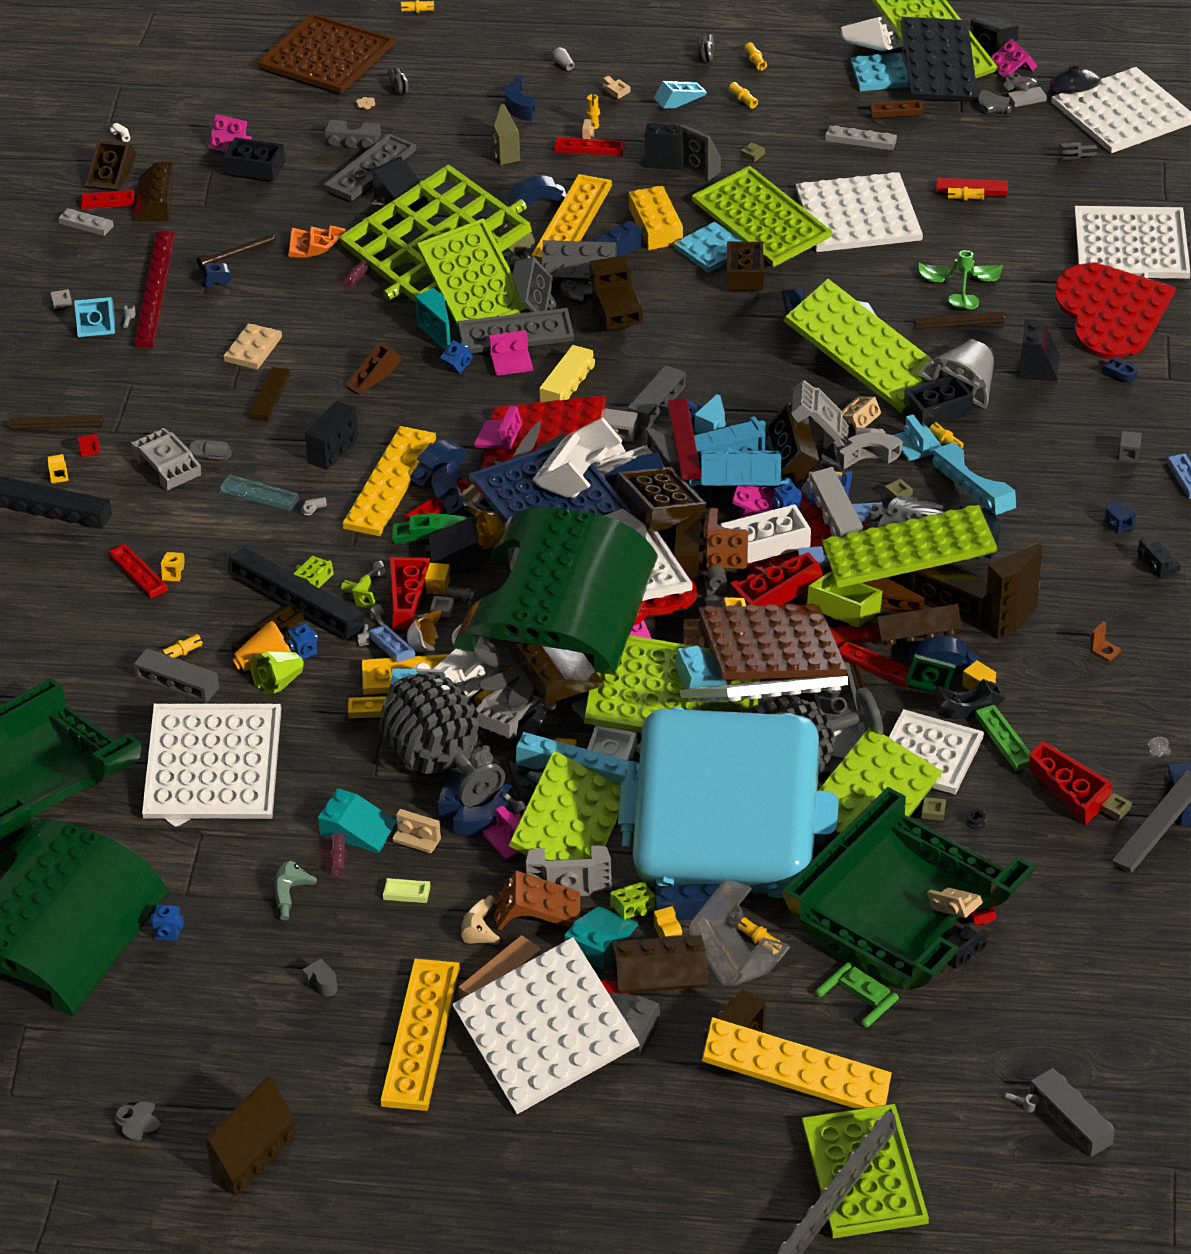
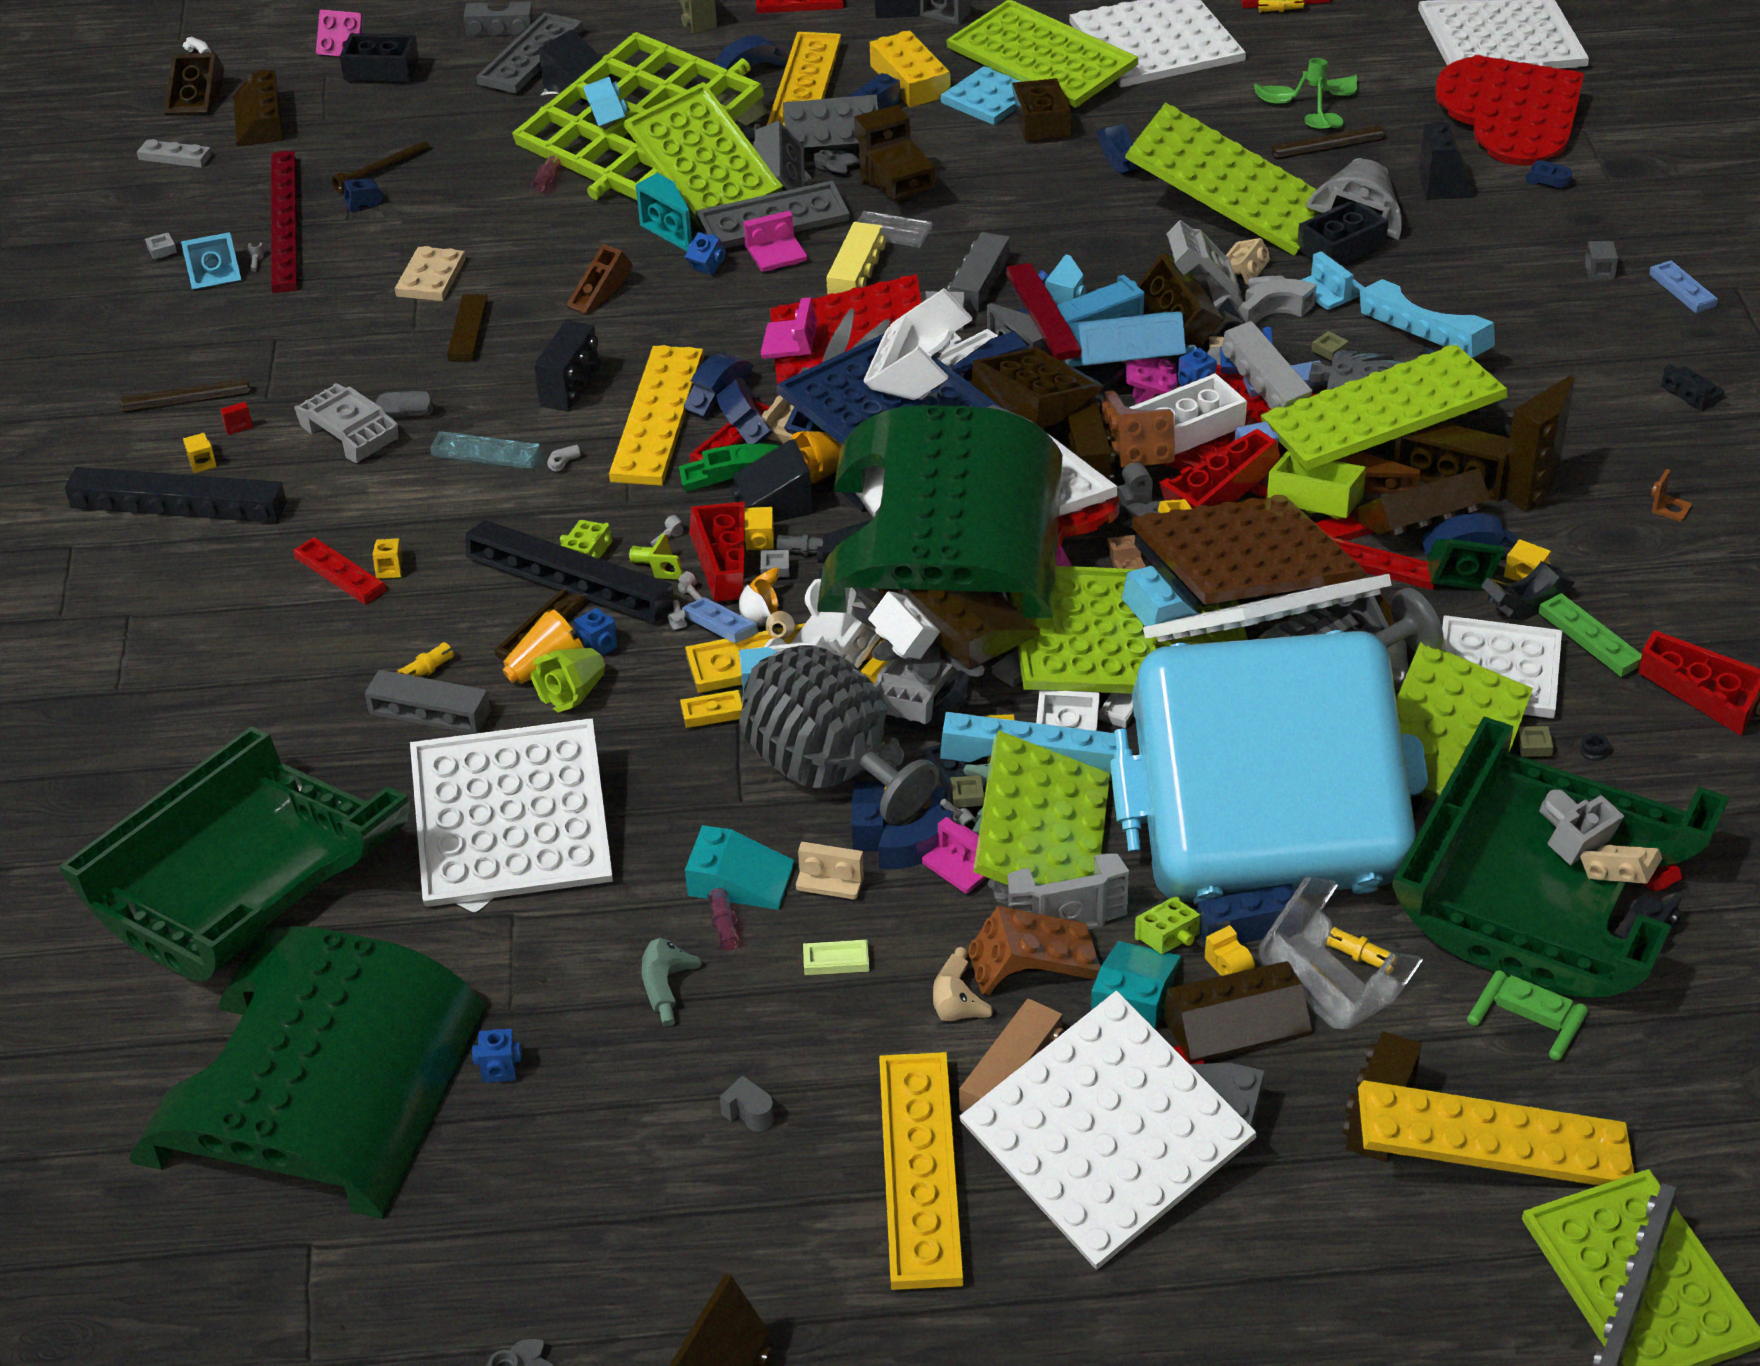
camera: 10 degrees left, 0 degrees up
red tile [81,190,135,209] -> none
orange slope [288,225,346,257] -> none
yellow pin [929,422,963,449] -> none
dark blue leg [1105,501,1136,533] -> none
none -> medium azure brick [583,77,628,126]
none -> tan cone [766,611,795,640]
none -> clear piece [857,211,933,248]
none -> white brick [868,591,940,659]
none -> olive plate [950,775,984,808]
none -> light grey brick [1539,790,1624,866]

